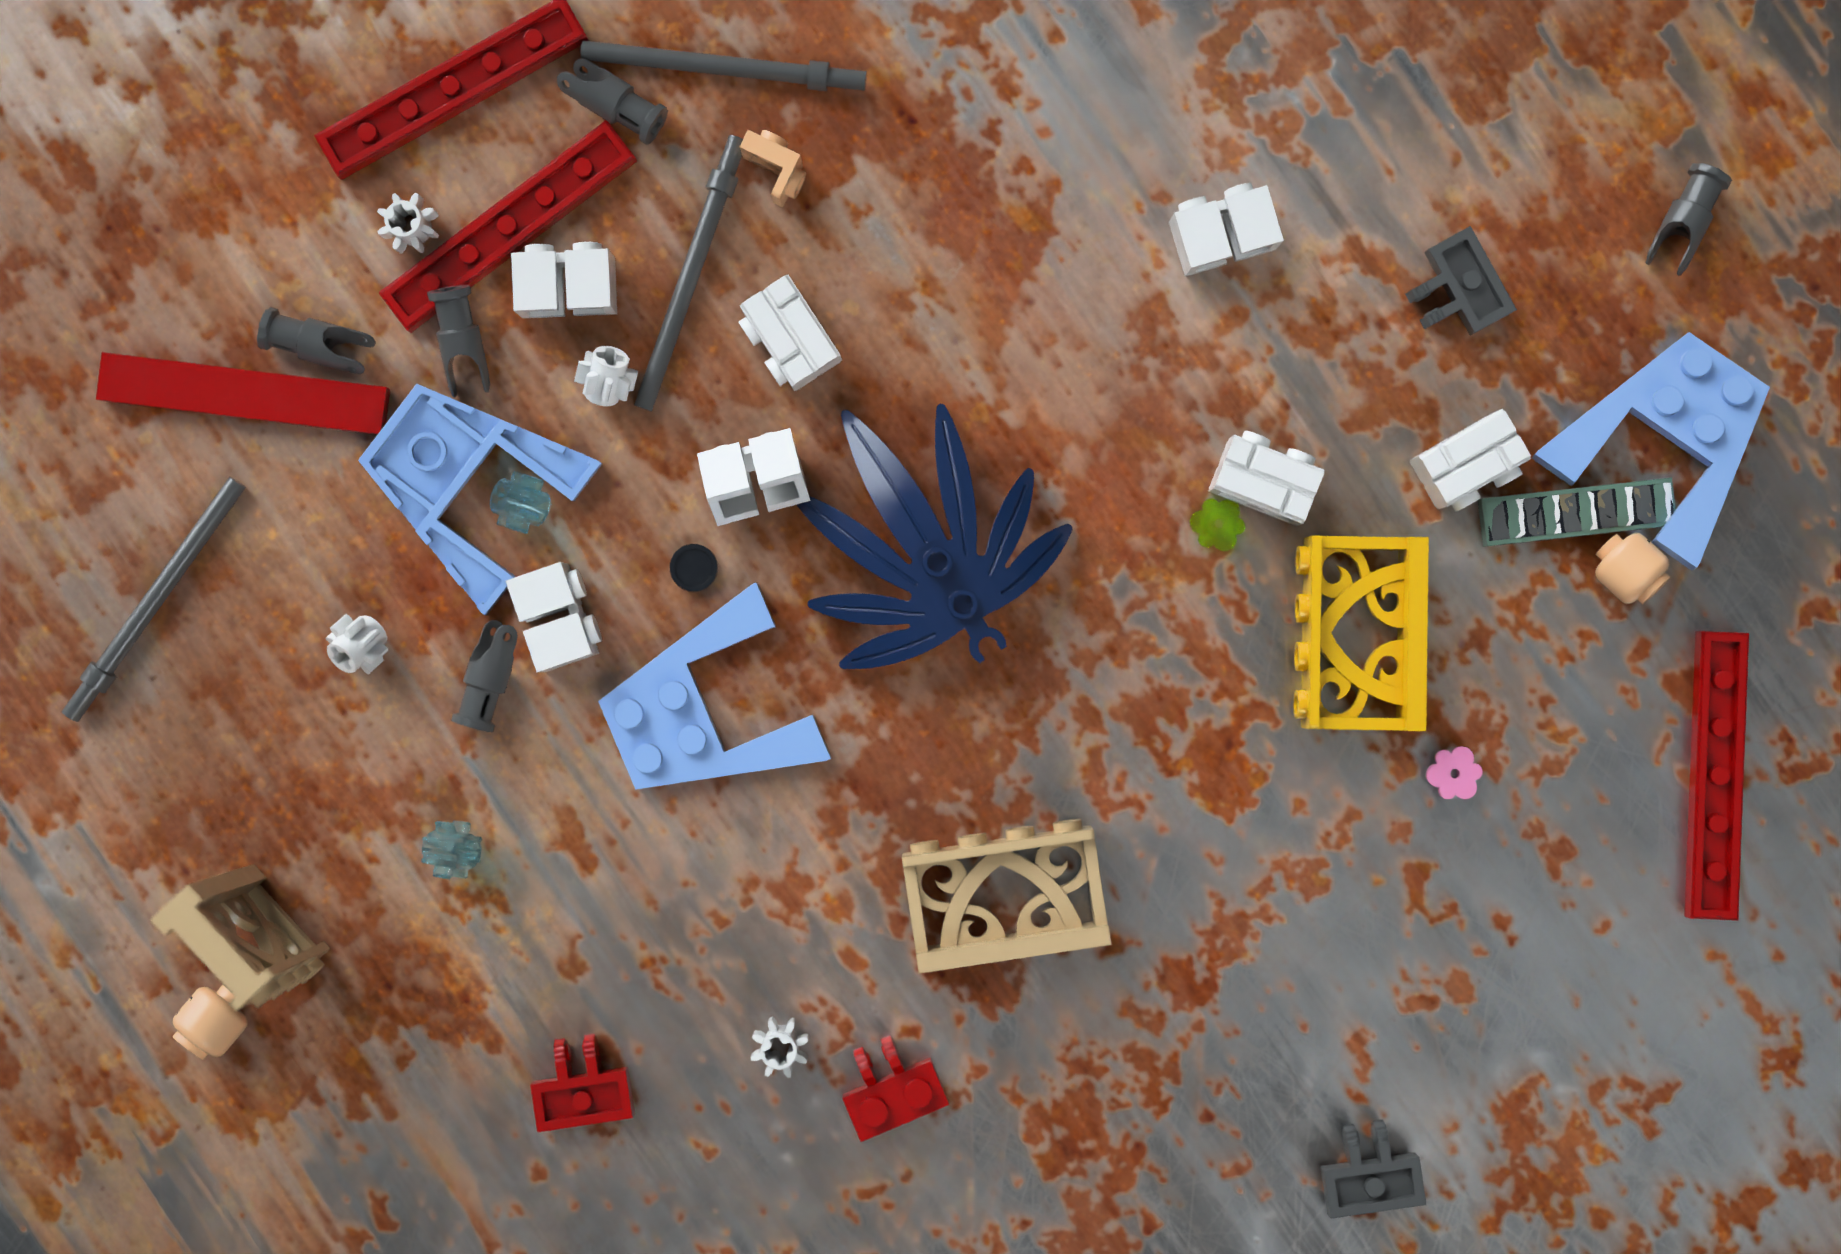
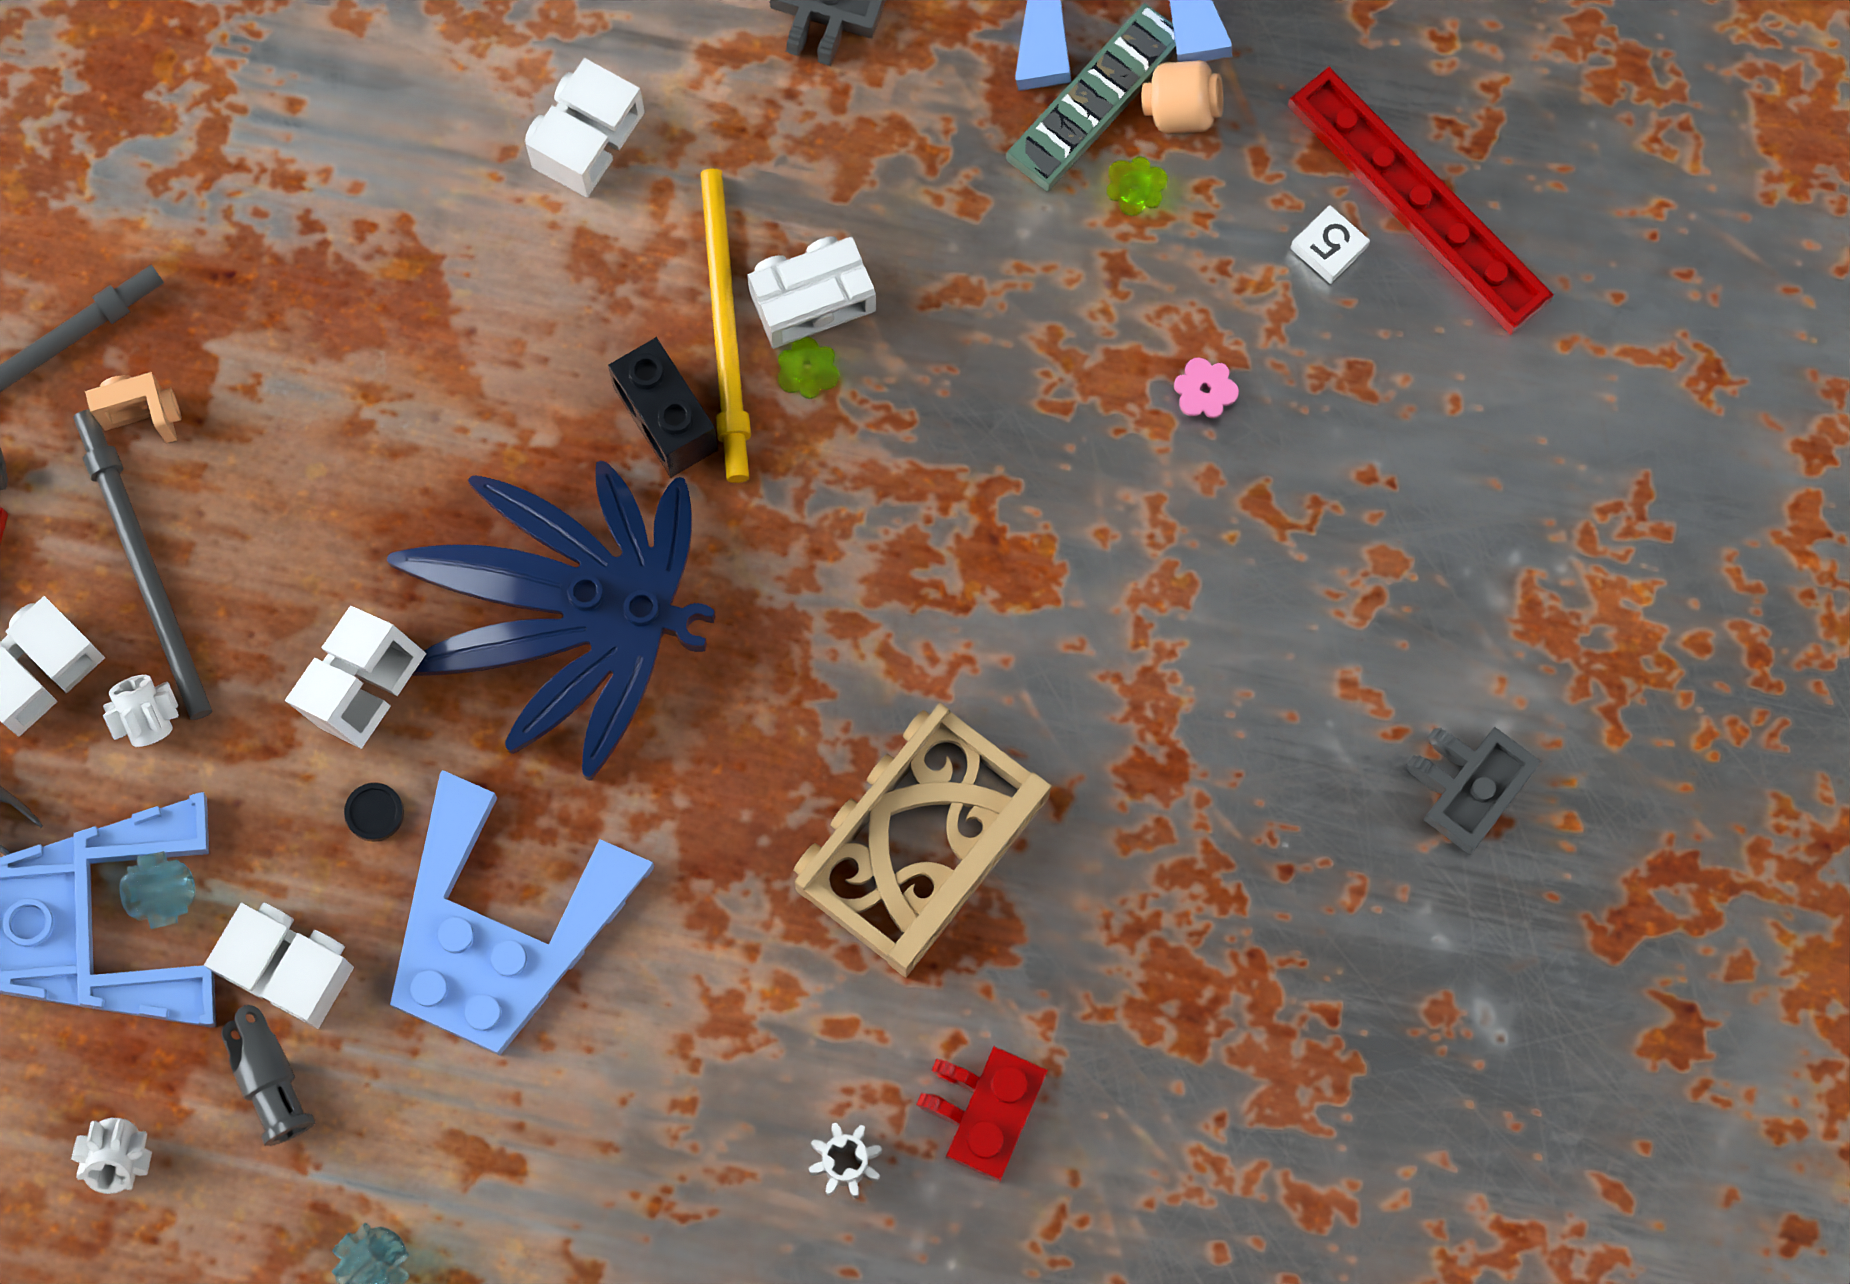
camera: 45 degrees left, 15 degrees down
white brick [738,275,842,391] -> none
yellow fence [1293,535,1429,731] -> none
white brick [1410,409,1531,512] -> none
none -> black brick [608,337,719,478]
none -> yellow bar [701,168,751,483]
none -> clear neon green plant [1106,156,1168,216]
none -> white tile [1290,205,1370,284]

